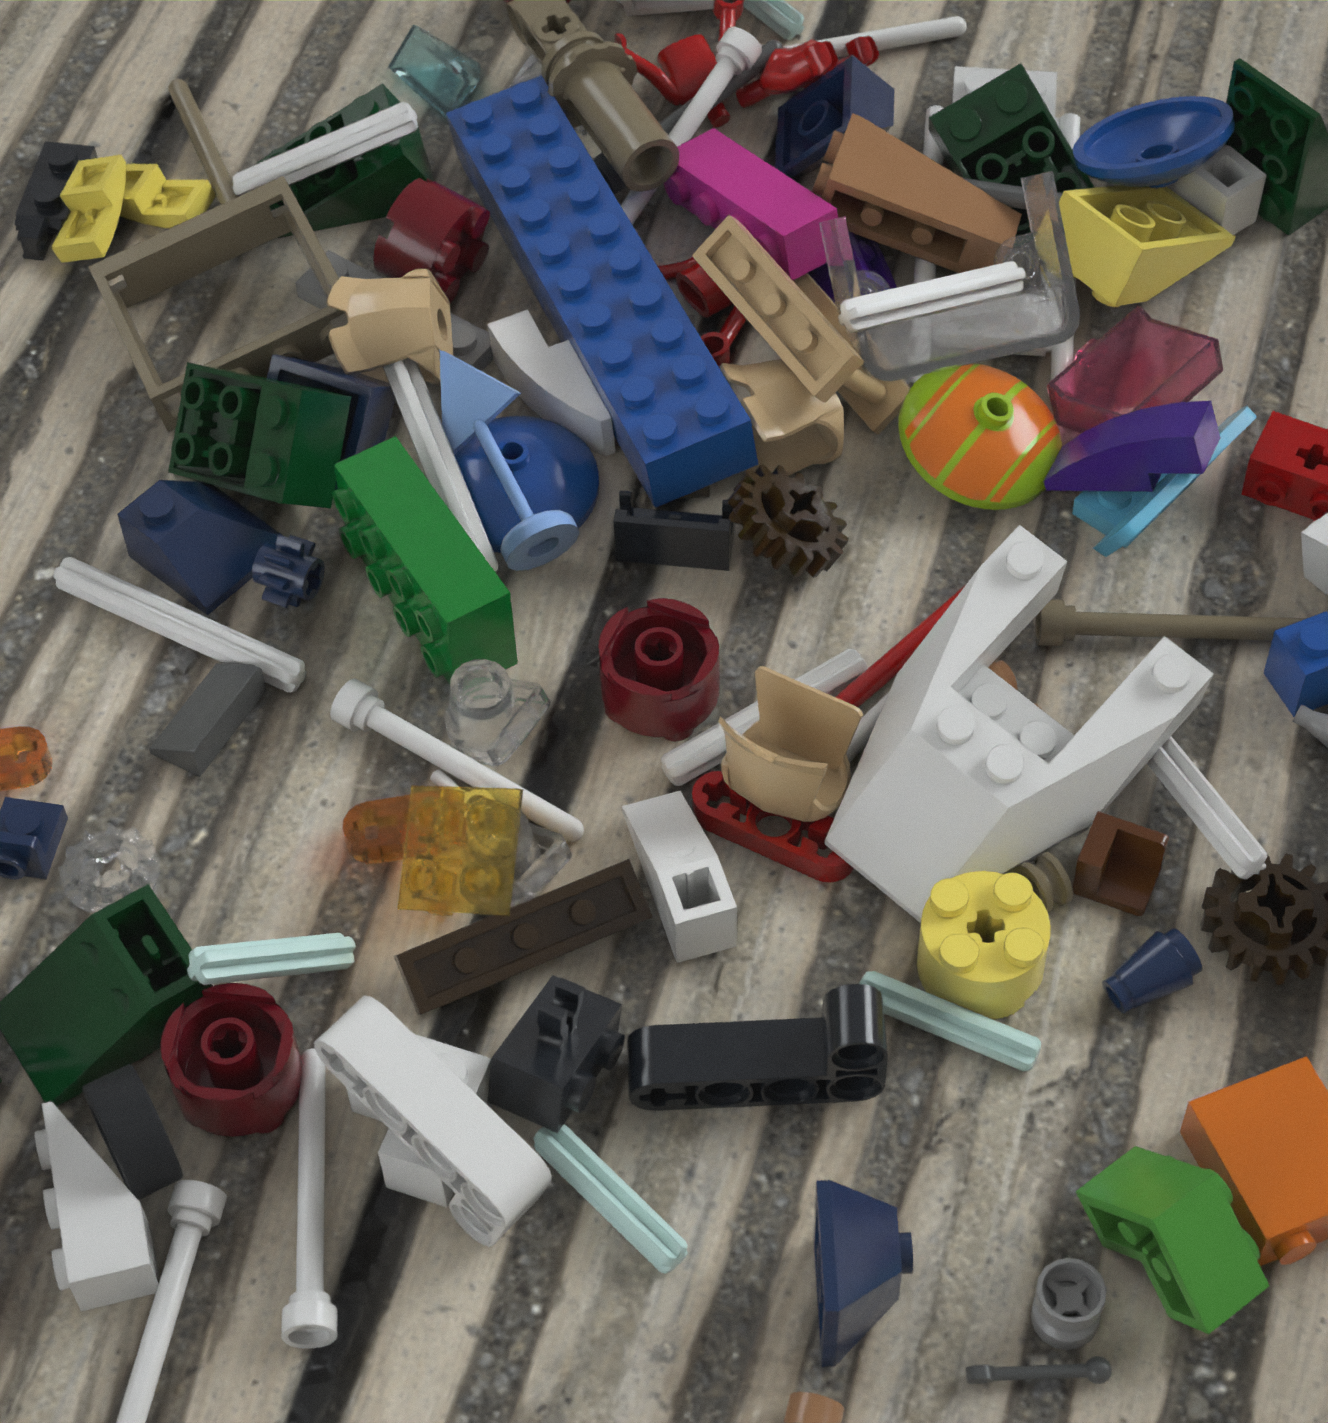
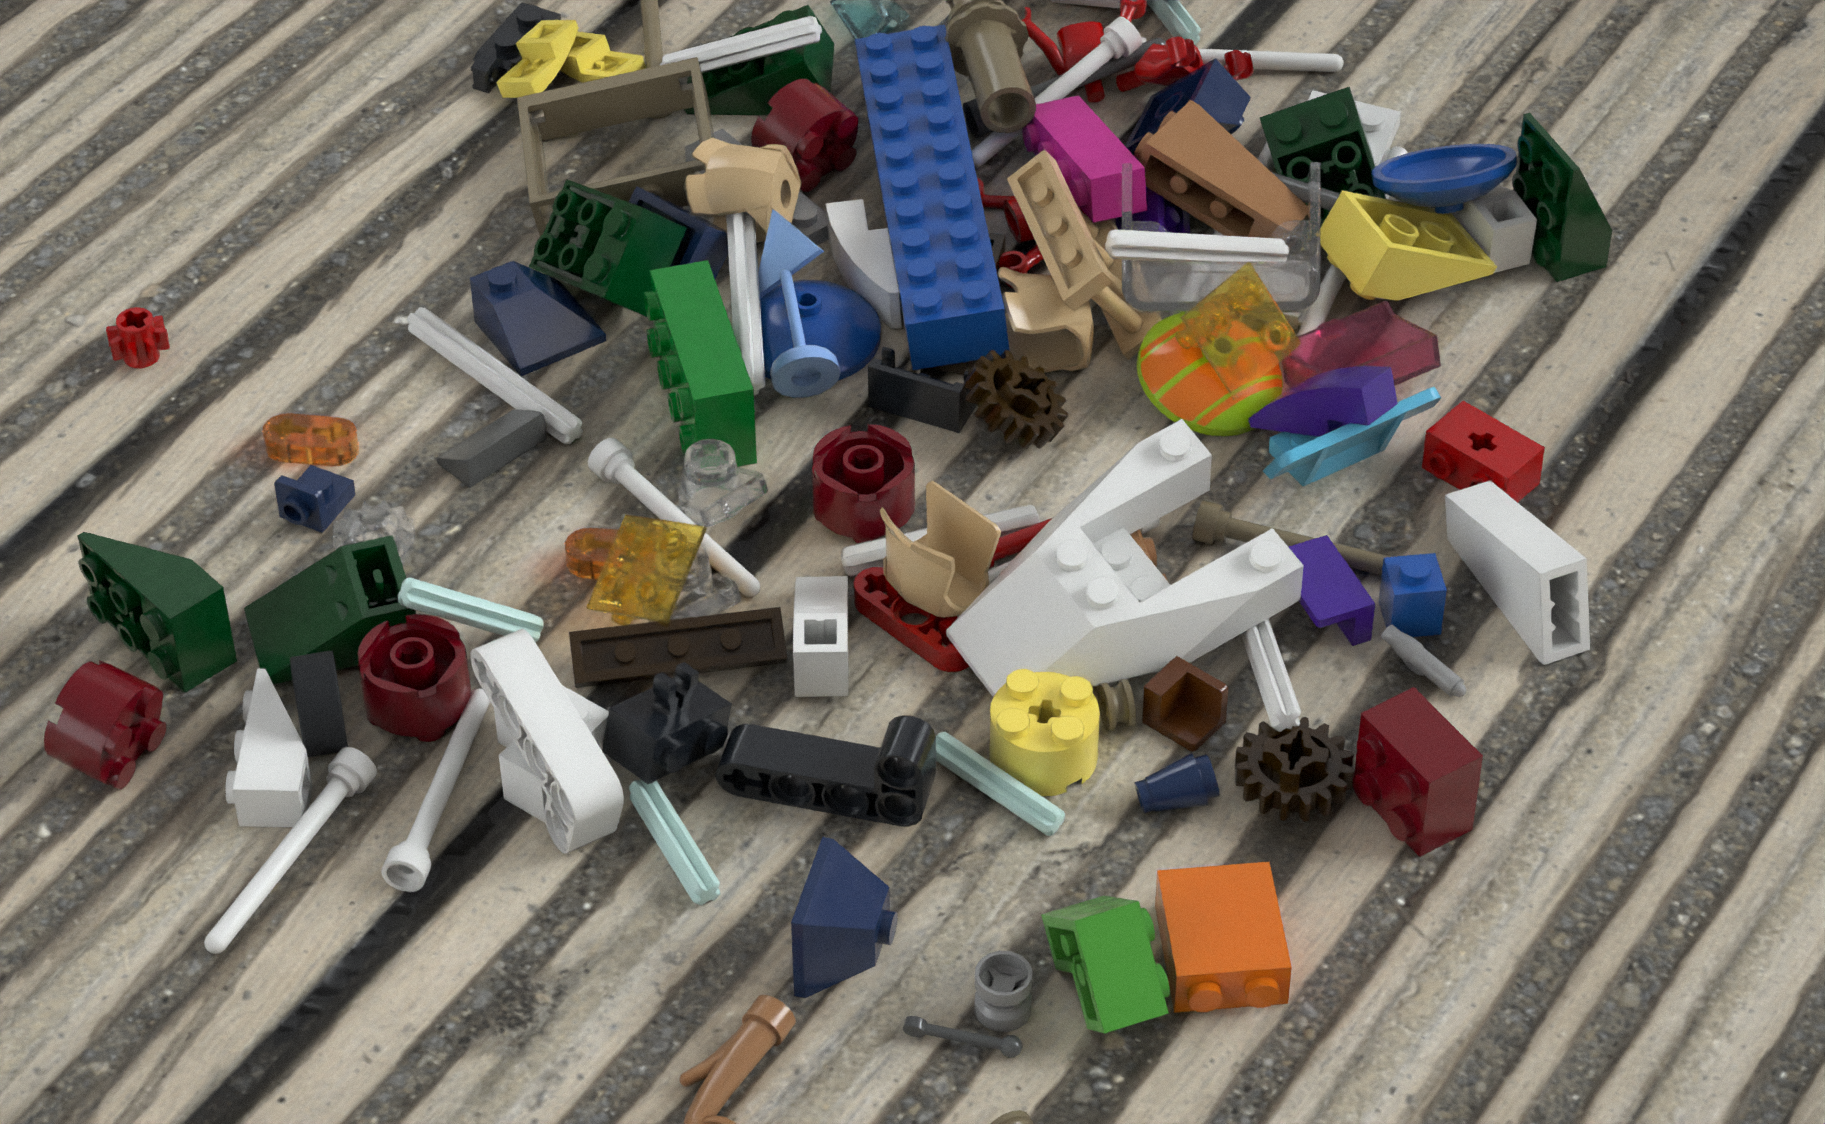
camera: 15 degrees right, 10 degrees down
dark blue gear [252,535,325,608] -> none
none -> clear yellow hinge [1175,261,1302,400]
none -> dark purple panel [1289,535,1375,646]

